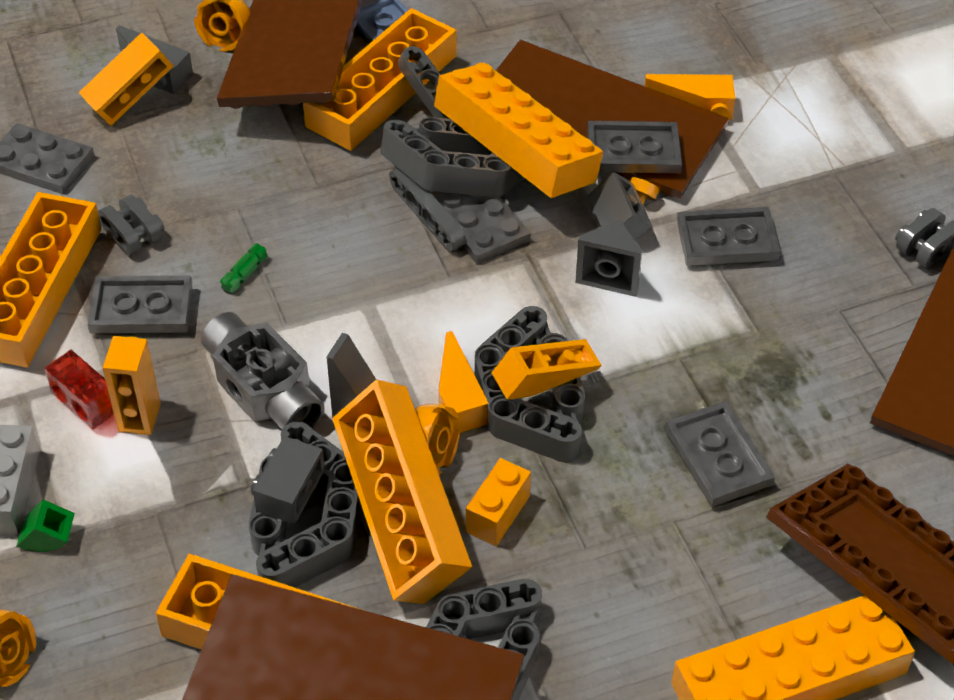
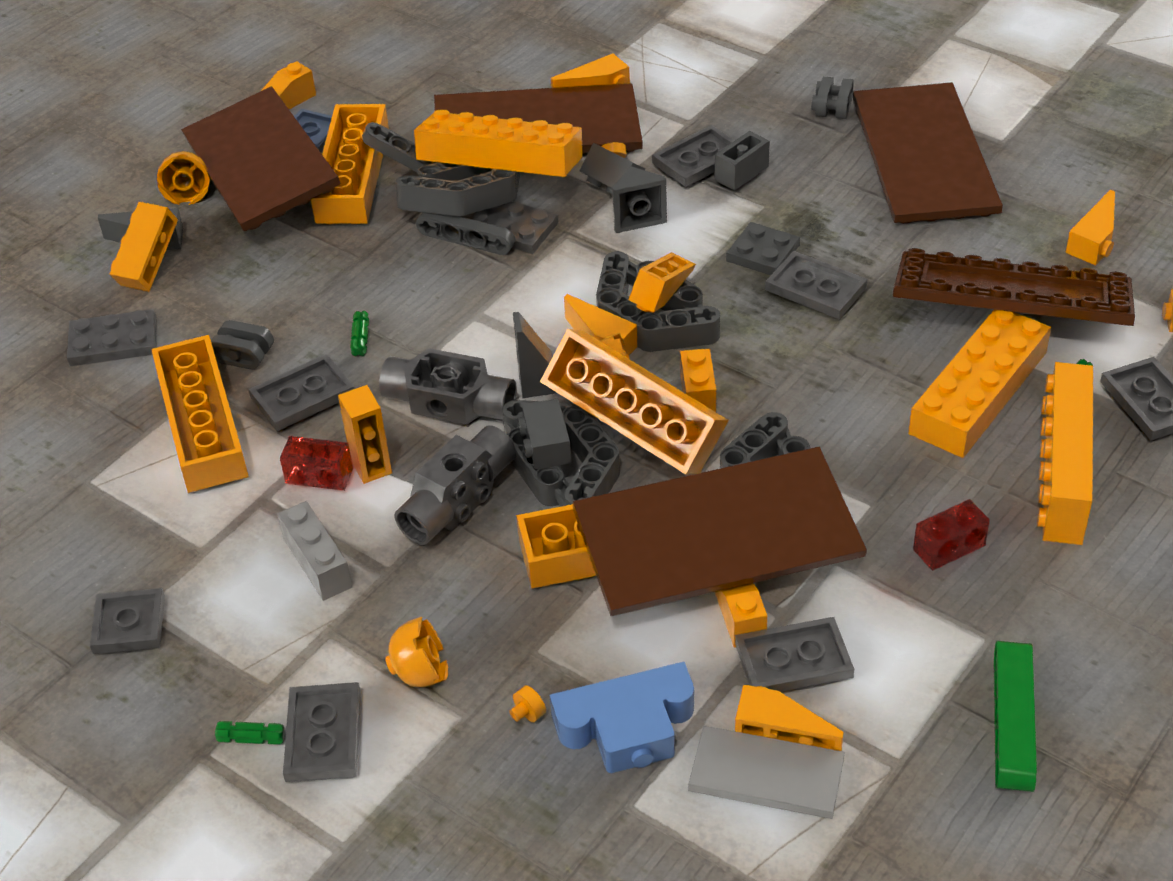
camera: 30 degrees left, 5 degrees down
green brick [16,499,75,552] -> none
flat silver plate [587,121,682,173] -> none
none -> flat silver brick [394,425,517,545]
none -> dark grey brick [715,131,770,191]
none -> dark grey plate [726,222,800,275]

